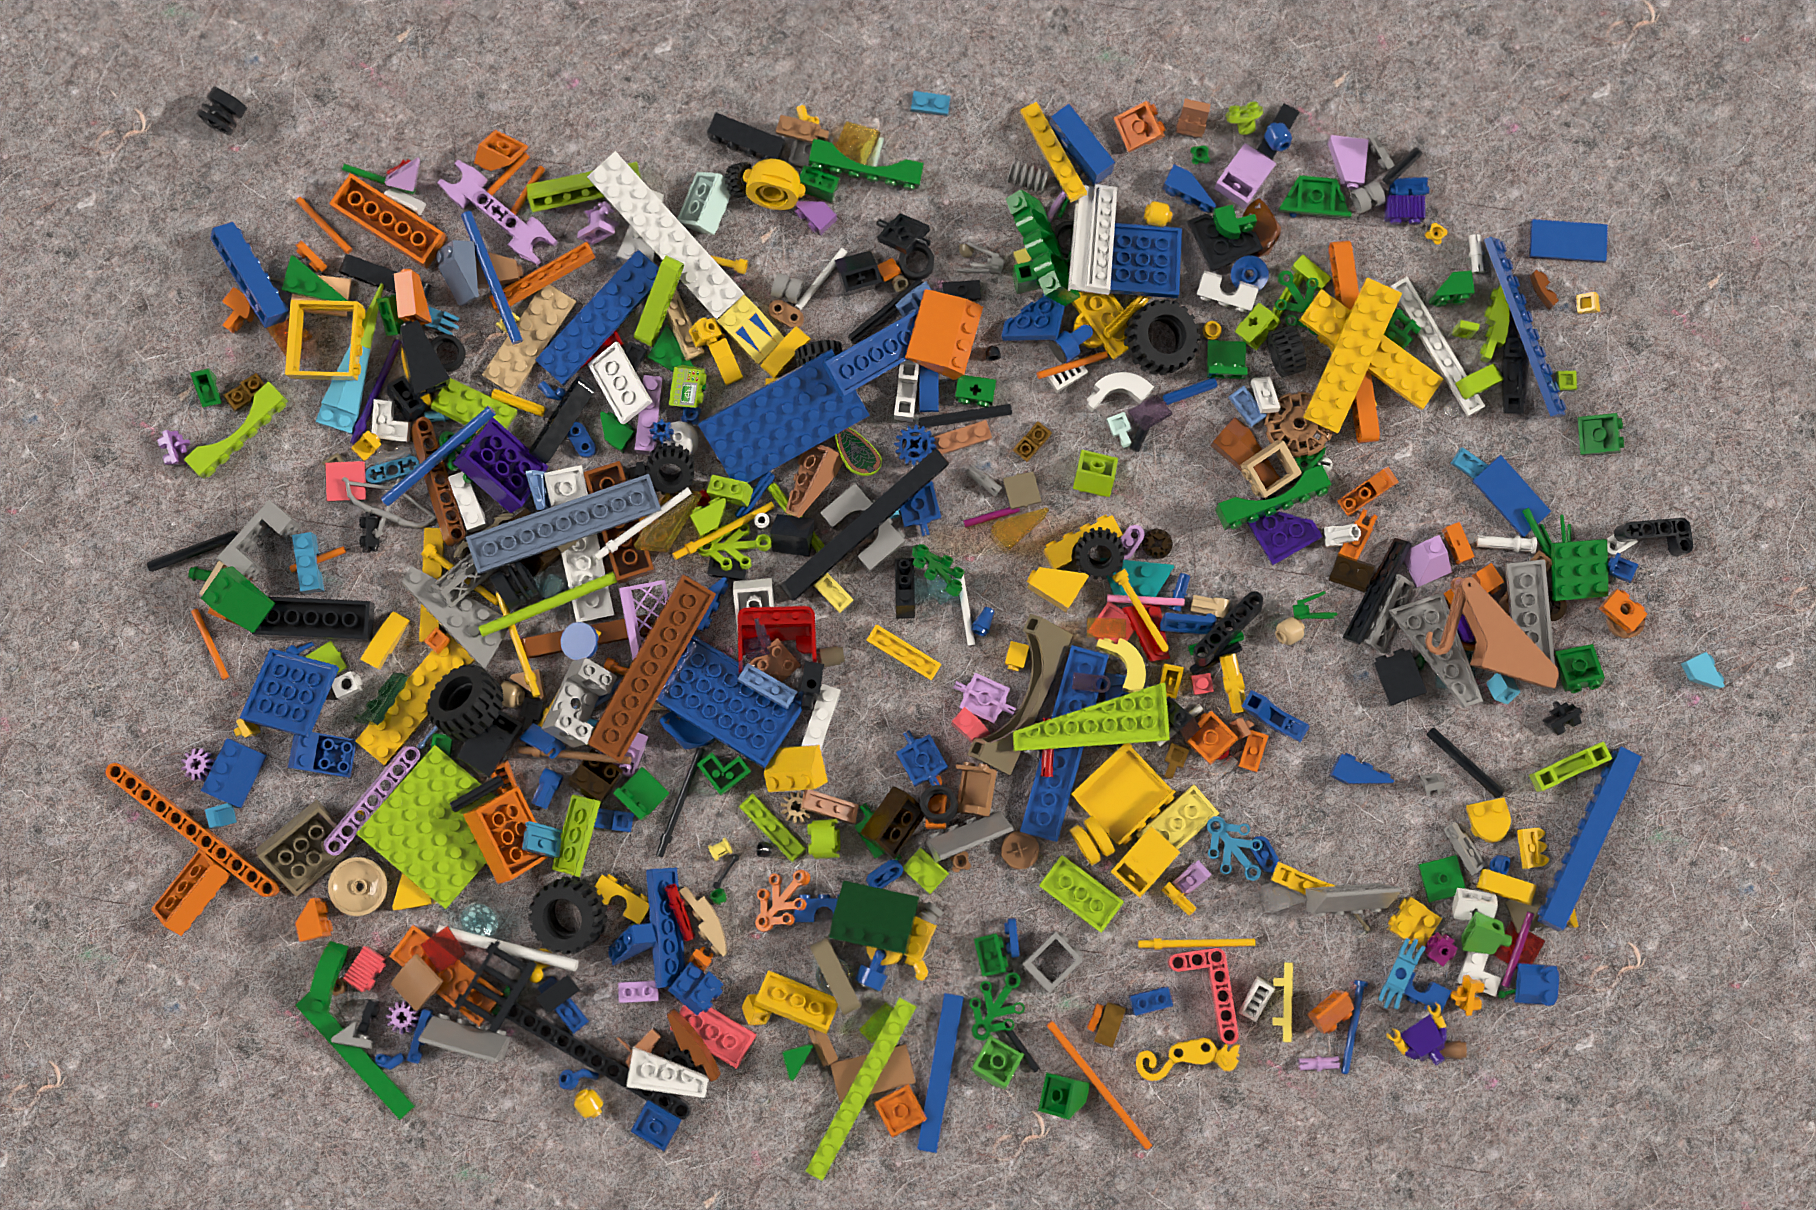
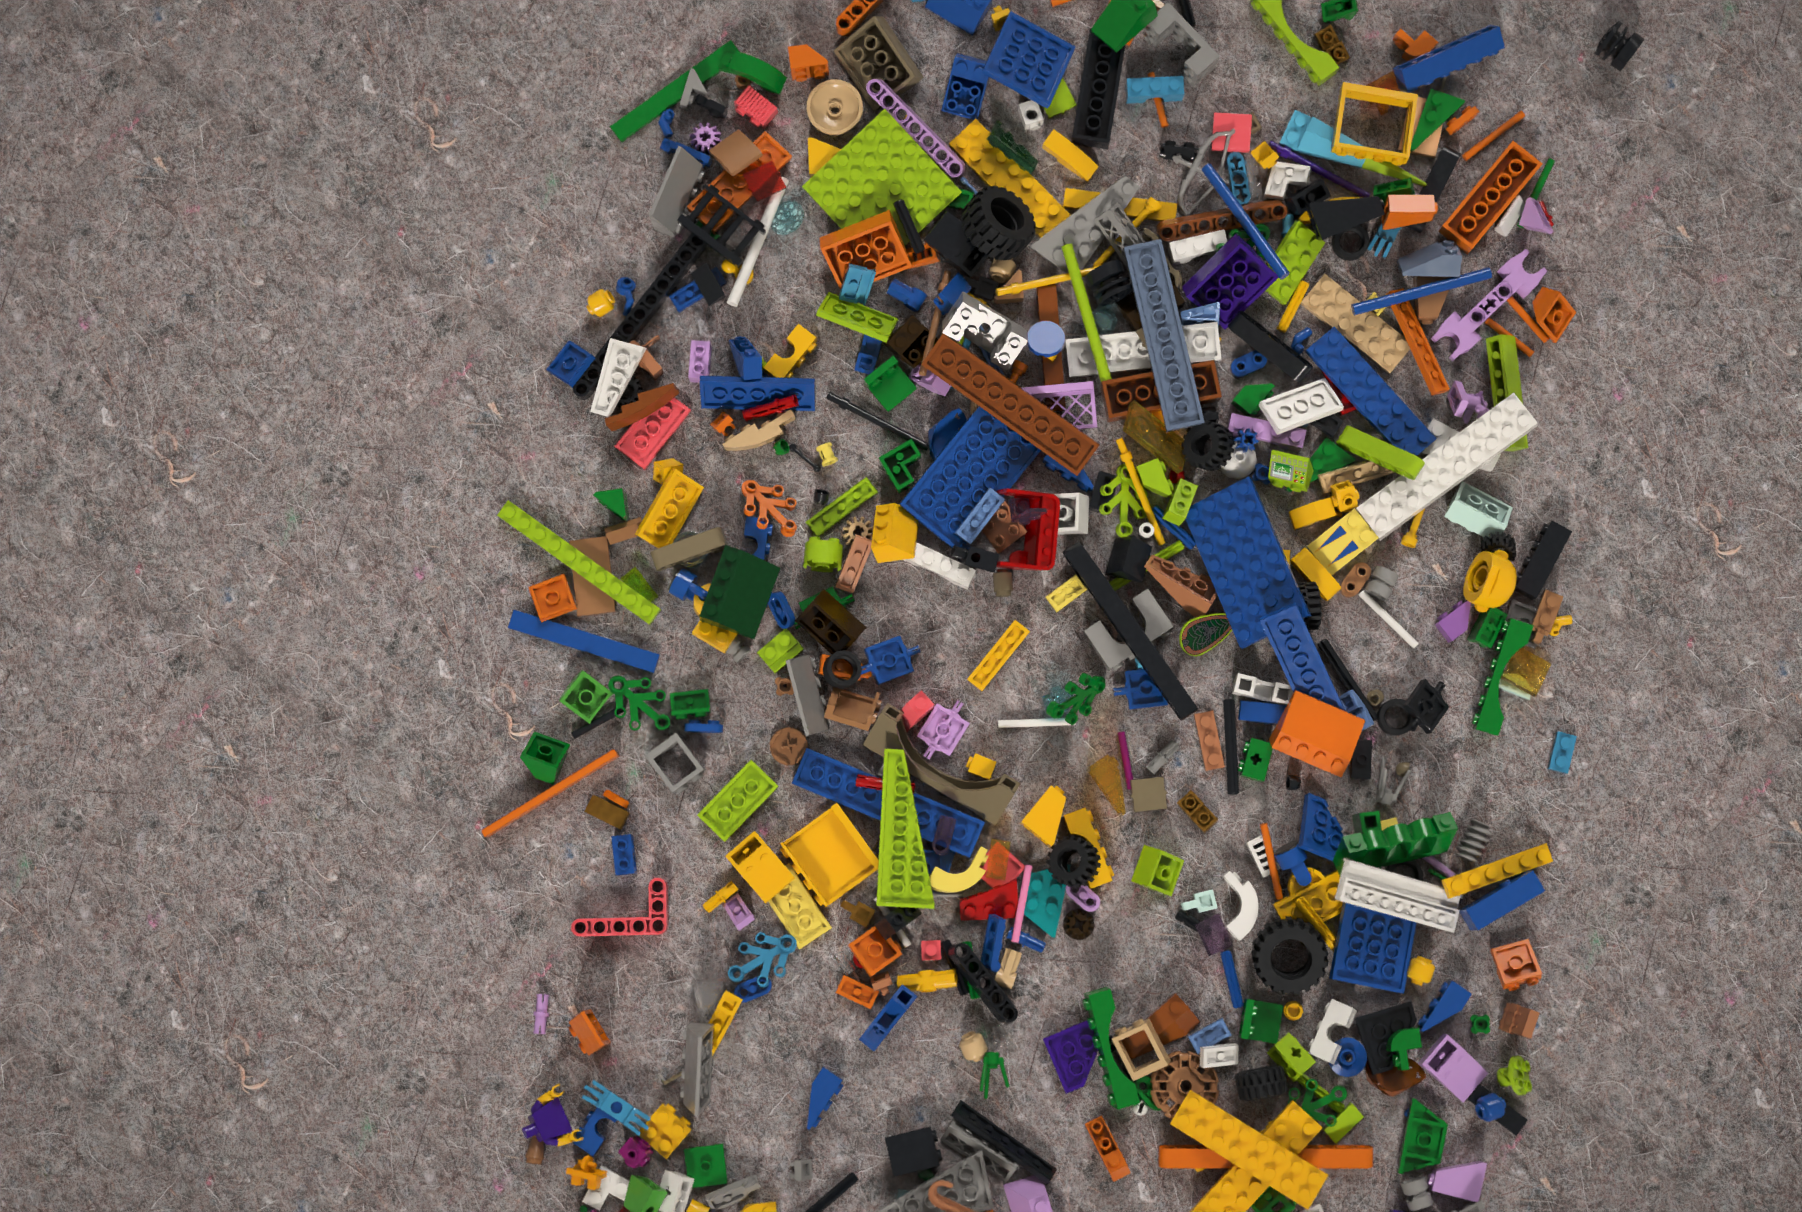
camera: 100 degrees right, 0 degrees up
blue hand [286,642,314,656] -> none
orange tile [424,627,451,654] -> none
black tyre [528,876,608,955] -> none
white bar [594,487,692,561] -> none
blue plate [668,962,723,1016] -> none
black slope [834,250,882,296] -> none
orange tile [878,258,901,282] -> none
blue gear [894,424,936,467] -> none
black slope [895,558,915,619] -> none
yellow arm [905,956,928,981] -> none
blue cone [972,607,995,637] -> none
yellow wheel [1069,815,1115,866] -> none
yellow piece [1112,569,1169,652] -> none
yellow animal [1136,1037,1240,1081] -> none
yellow bar [1138,938,1255,950] -> none
yellow slope [1159,664,1184,699] -> none
white slope [1239,976,1275,1022] -> none
light yellow hinge [1273,962,1293,1042] -> none
white piece [1324,524,1361,548] -> none
dark brown plate [1328,553,1375,592] -> none
orange hinge [1339,509,1378,559] -> none
blue bar [1341,980,1368,1074] -> none

